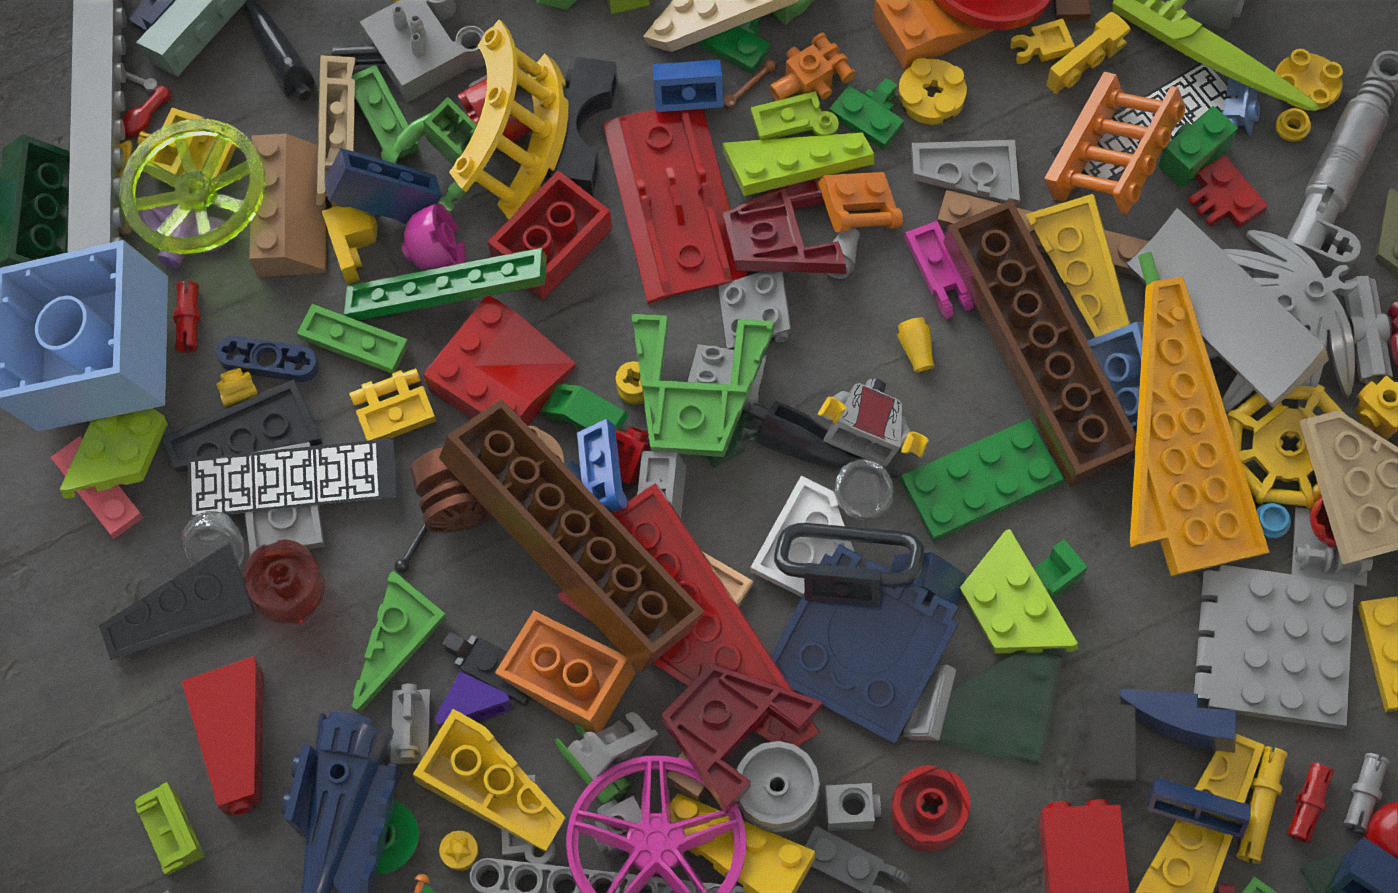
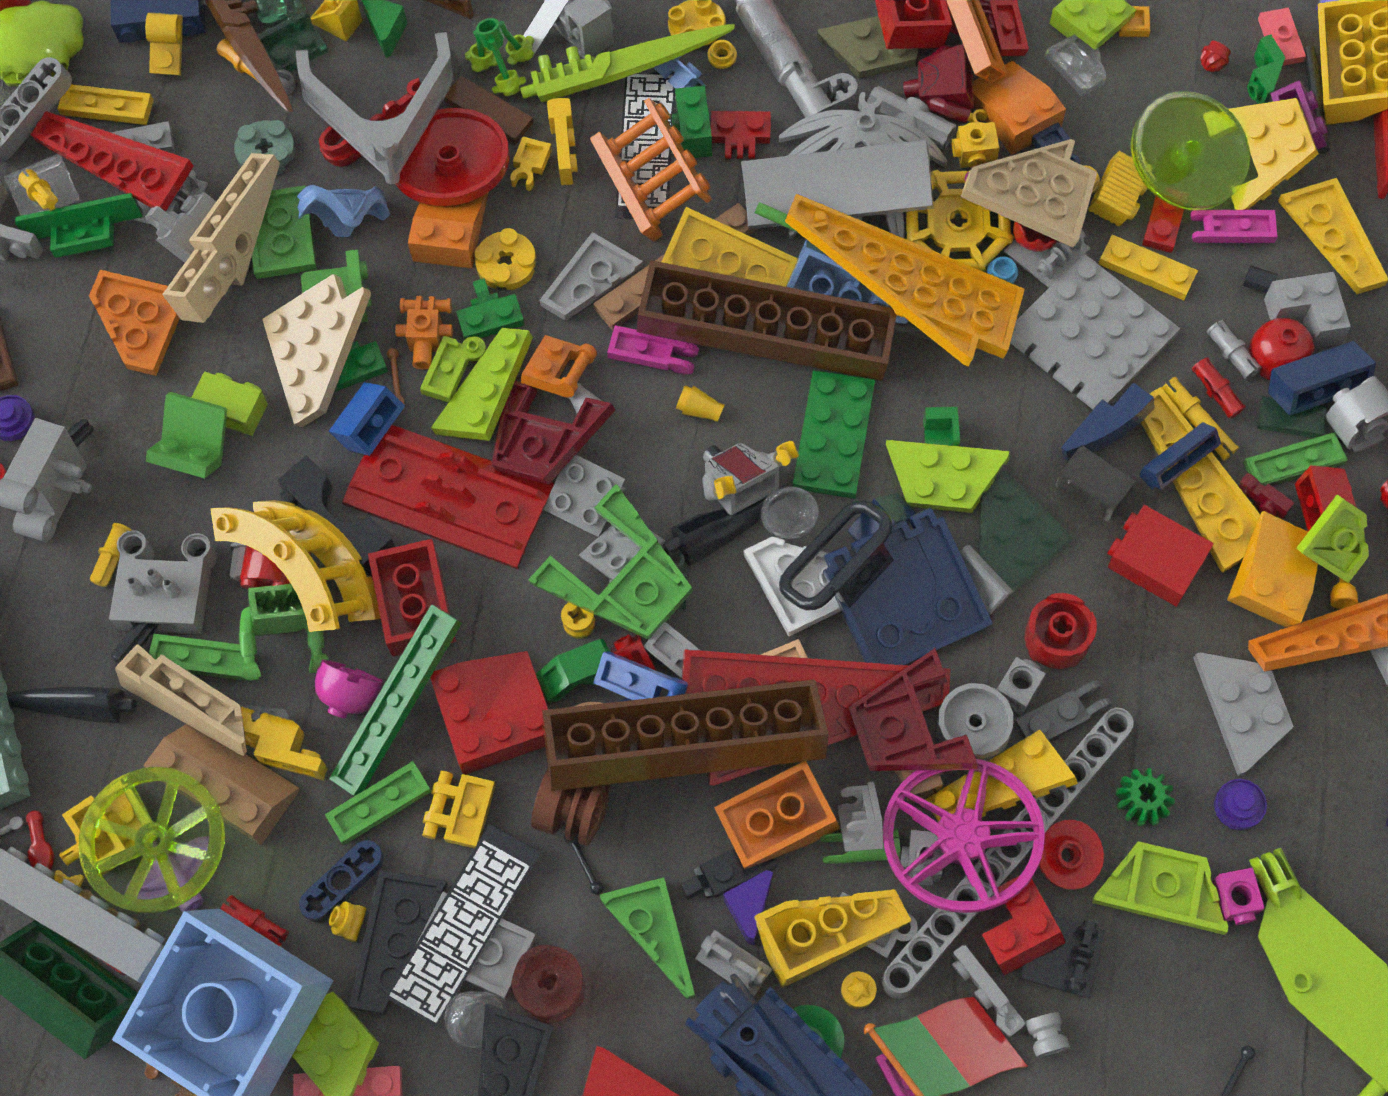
camera: 55 degrees left, 0 degrees up
dark blue brick [324,148,442,224] -> none

